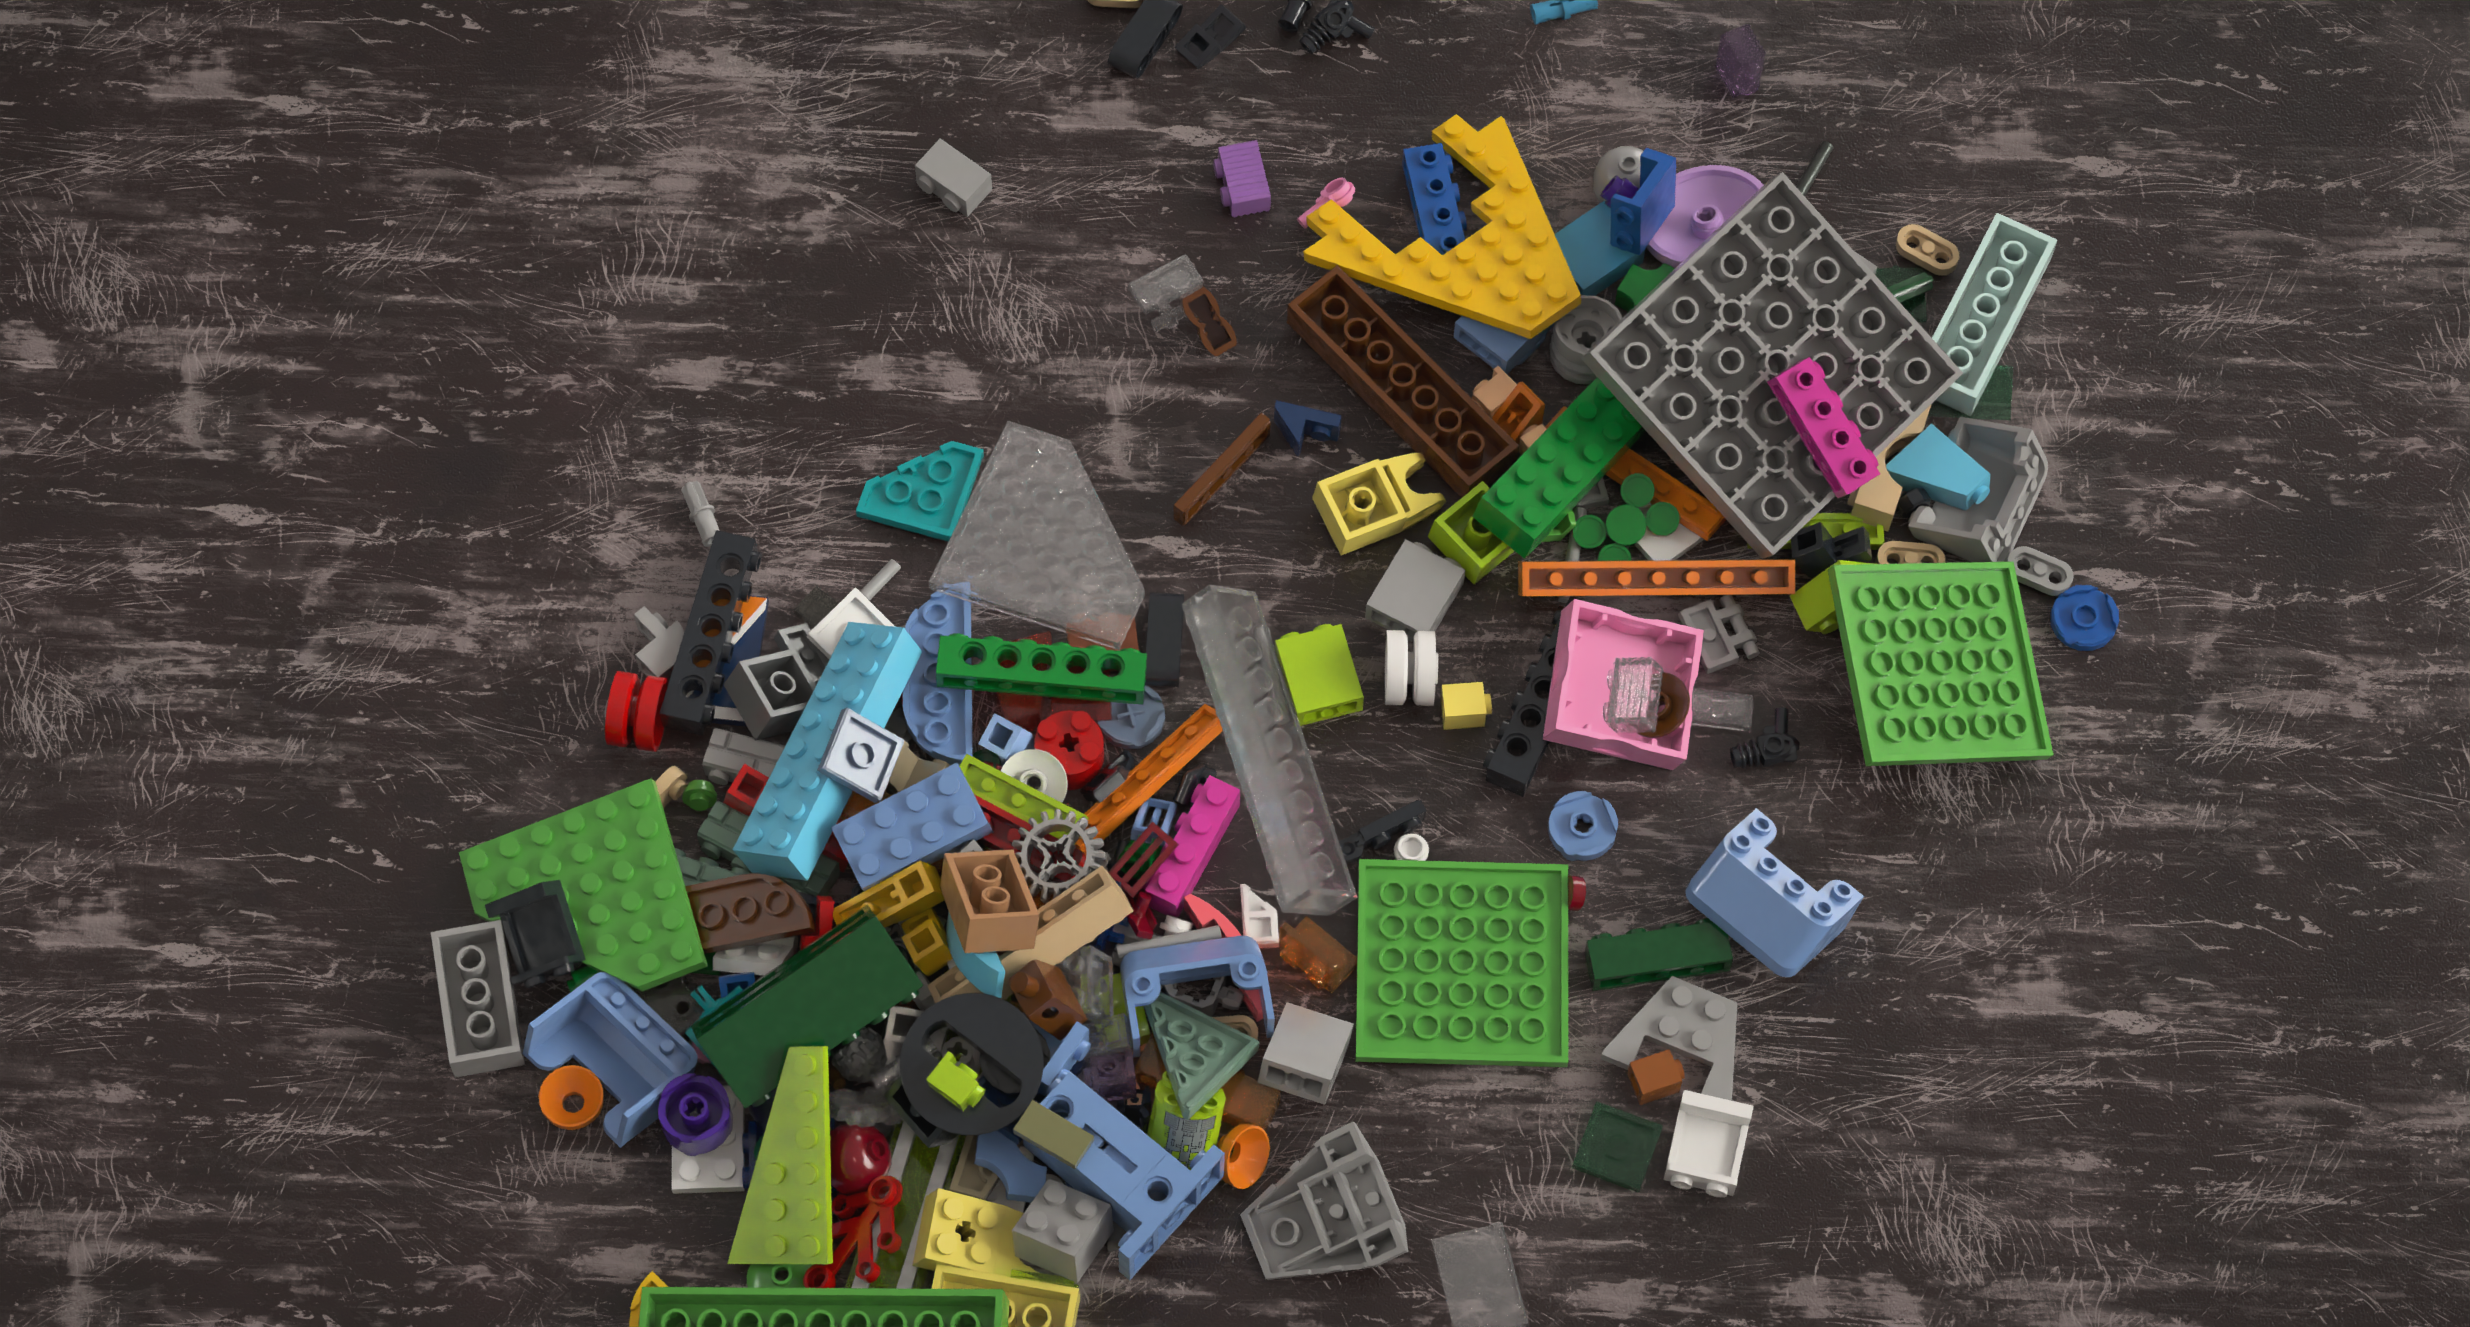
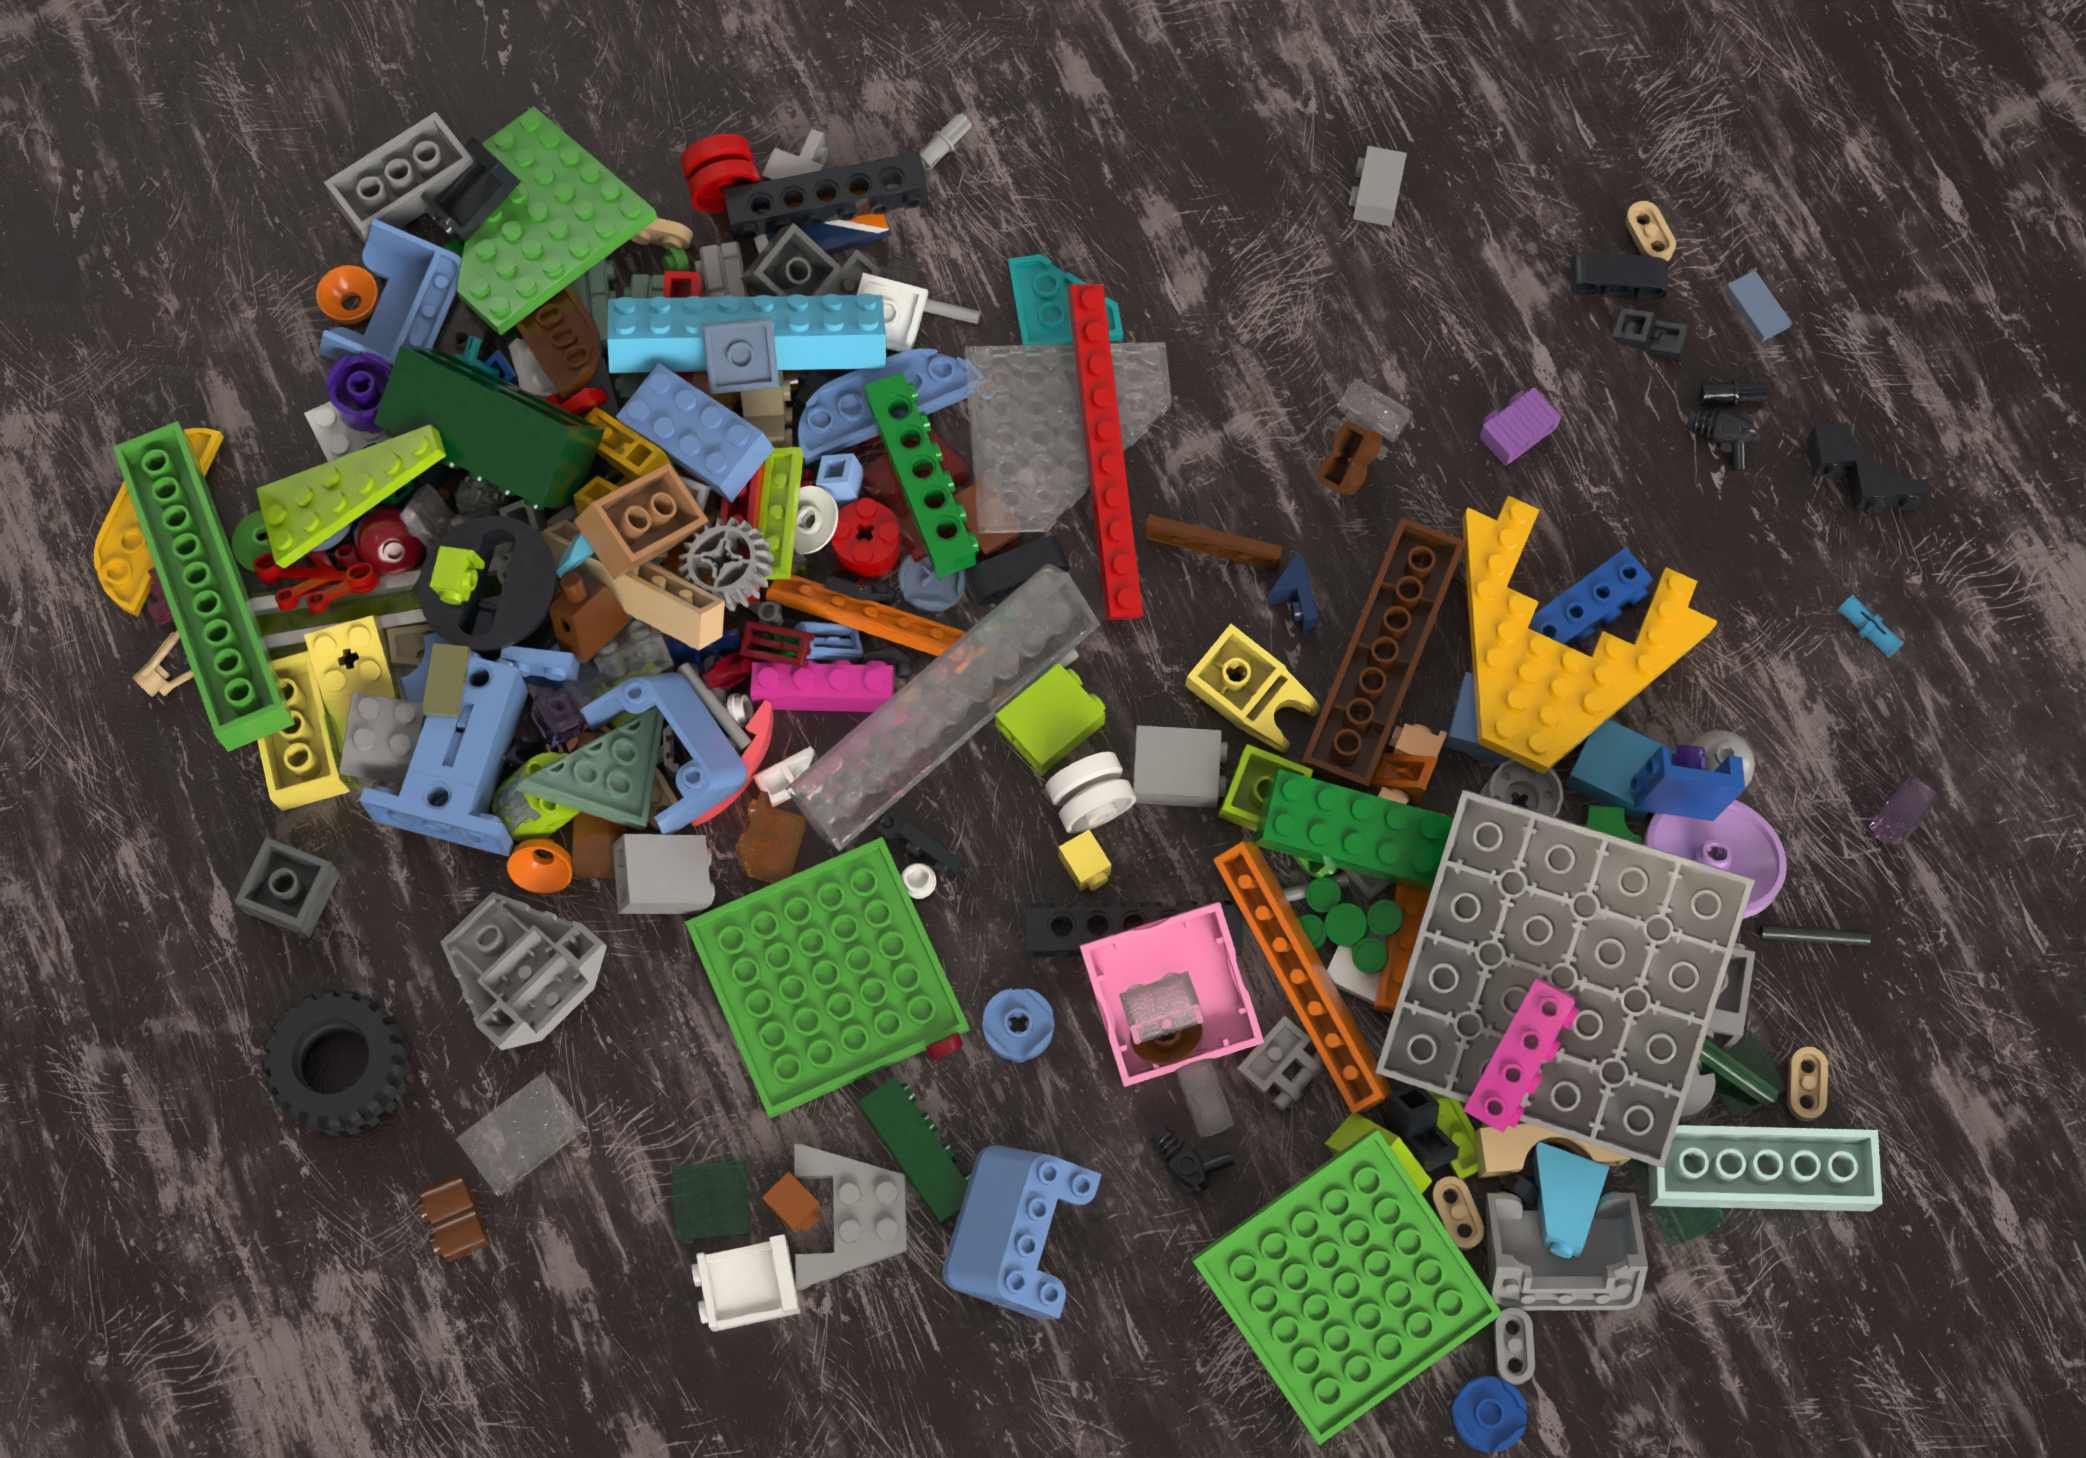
camera: 65 degrees right, 5 degrees up
bright pink plate [1297,177,1355,229] -> none
none -> red plate [1067,284,1143,620]

